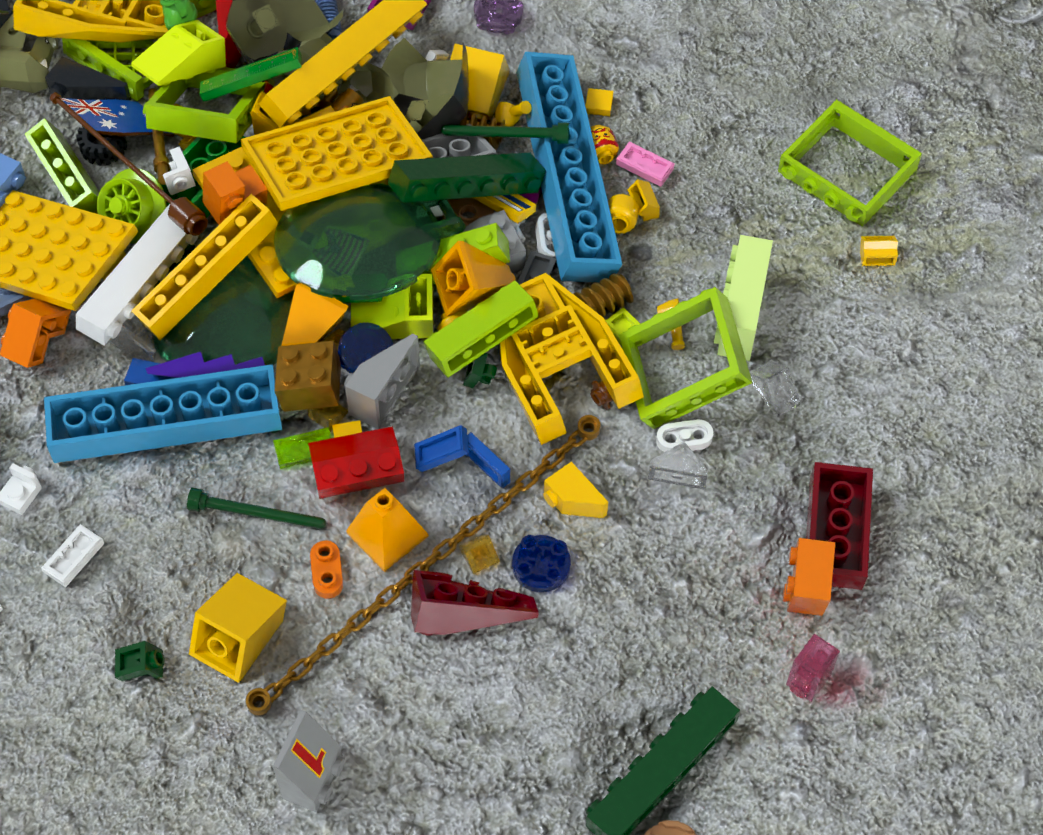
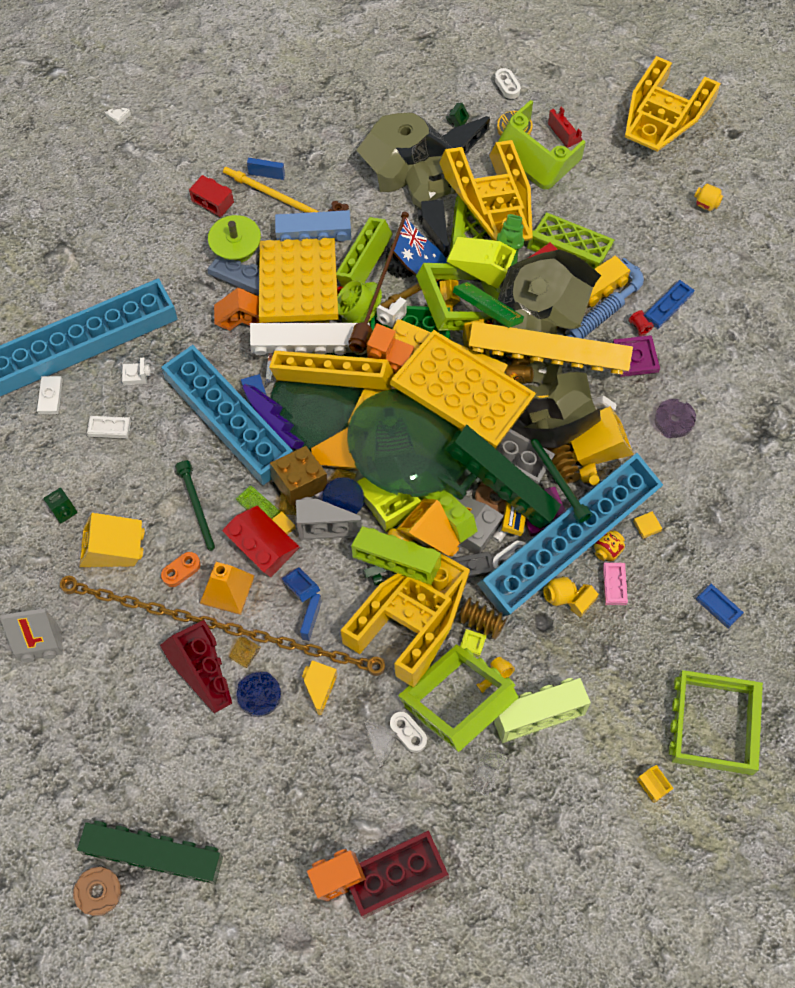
camera: 60 degrees right, 5 degrees up
clear pink brick [786,634,840,702] -> none
none -> blue tile [695,584,744,629]

